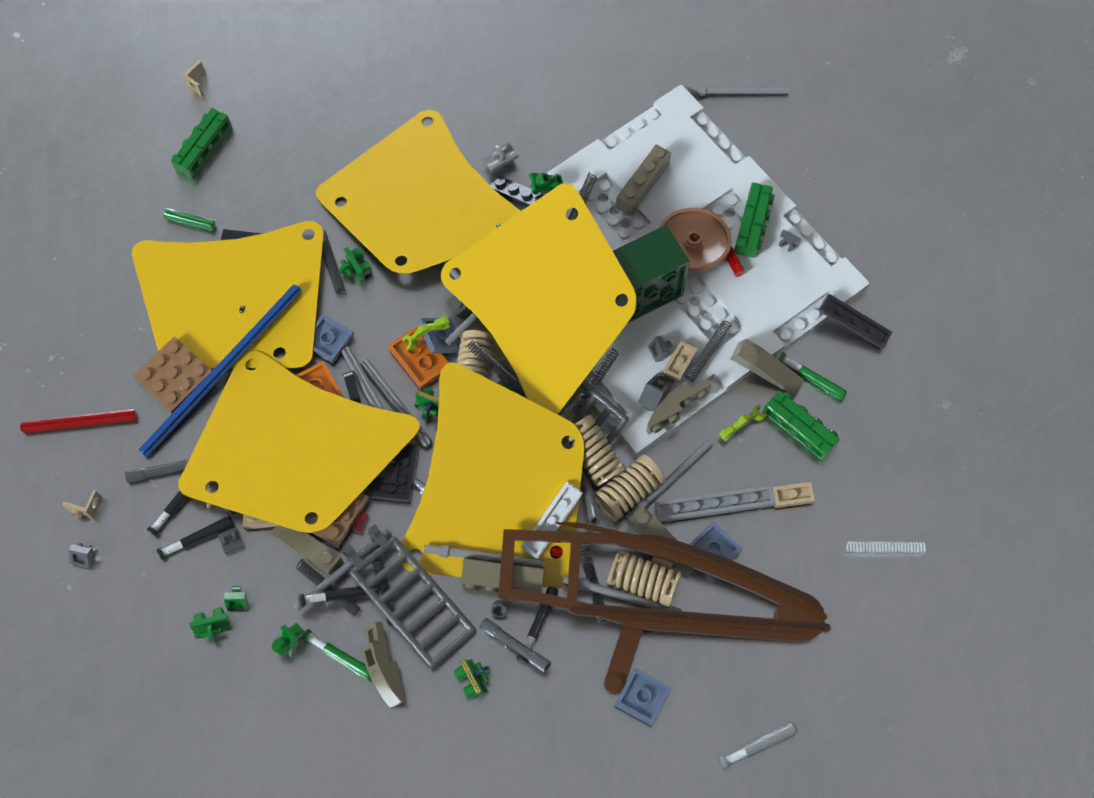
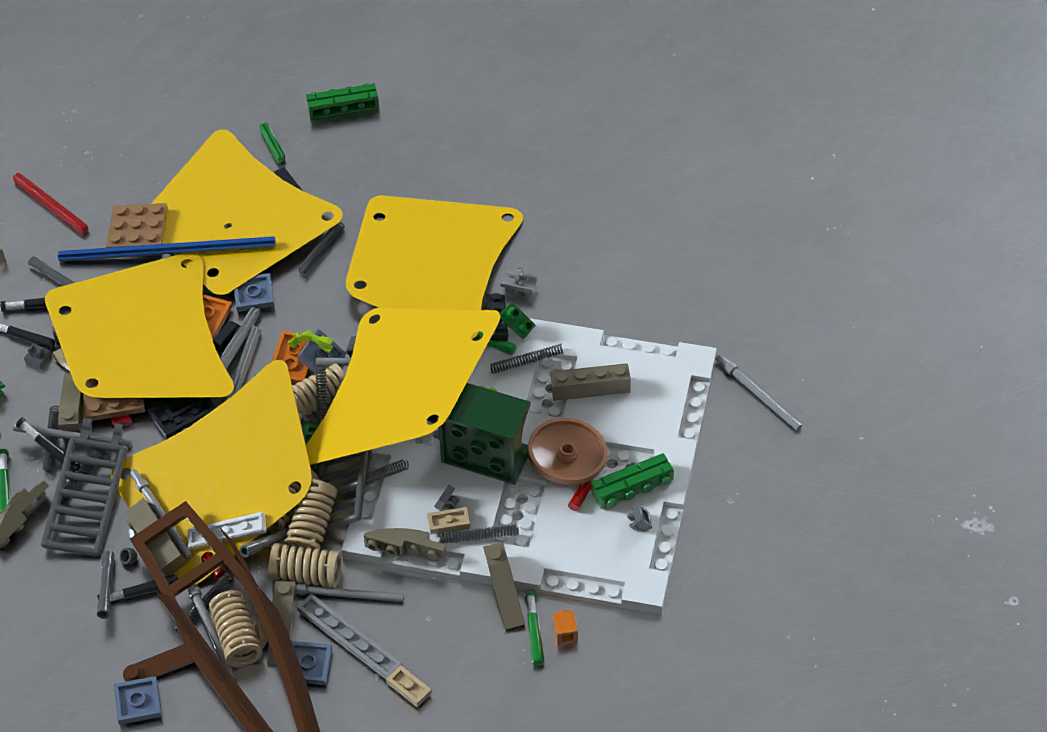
camera: 50 degrees right, 15 degrees down
tan bracket [183,60,205,96] -> none
green hips [339,247,372,283] -> none
green hips [454,659,491,698] -> none
dark grey slope [637,373,675,412] -> none
lime piece [719,405,767,441] -> none
green brick [763,390,840,460] -> none
black plate [818,294,892,349] -> none
none -> orange brick [553,610,578,645]

